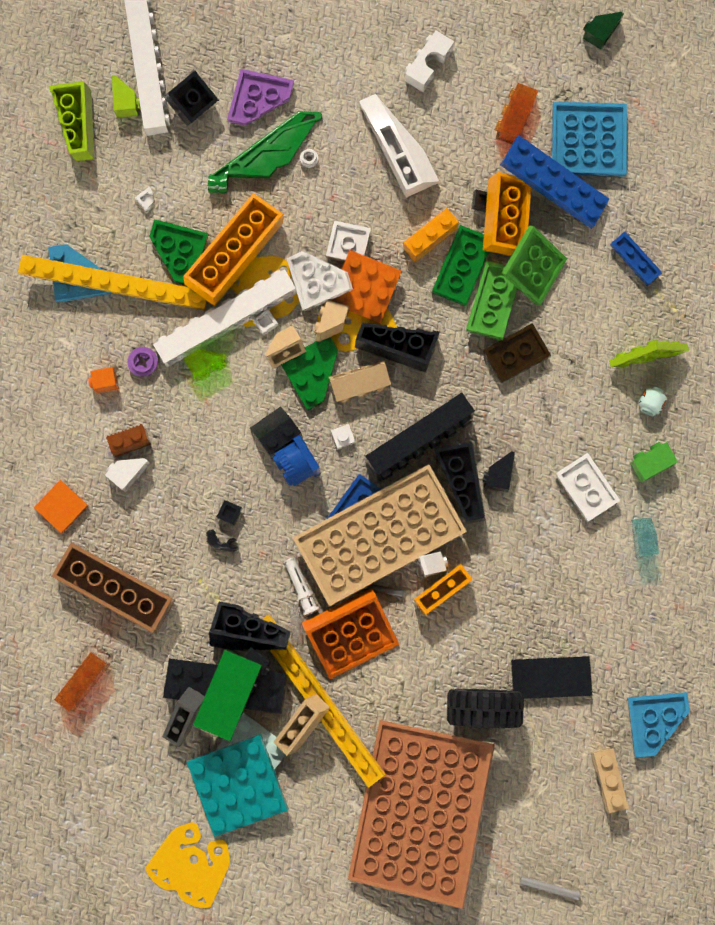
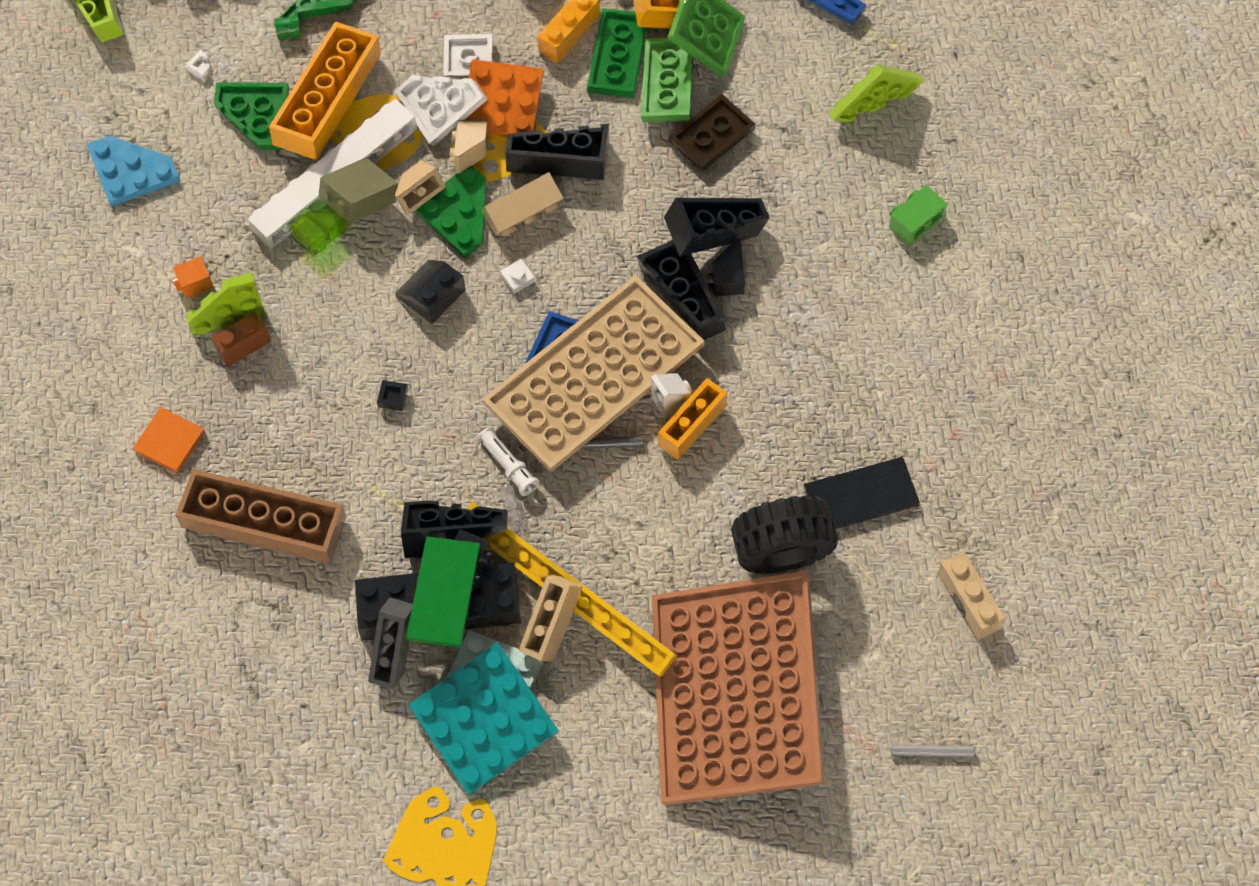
camera: 15 degrees left, 15 degrees down
yellow plate [18,255,207,311] -> none
clear orange brick [54,652,110,712] -> none
white slope [105,458,150,493] -> none
medium lavender gear [127,347,158,377] -> none
black piece [206,529,239,552] -> none
white tile [252,309,279,336] -> none
blue piece [272,435,321,486] -> none
orange slope [302,588,399,679] -> none
black brick [365,392,475,481] -> none
white plate [555,453,620,522] -> none
dark azure plate [627,692,690,758] -> none
clear light blue slope [631,518,659,558] -> none
light aqua head [639,387,667,416] -> none
none -> lime plate [186,272,266,335]
none -> olive brick [318,157,398,223]
none -> black wedge [664,198,770,257]

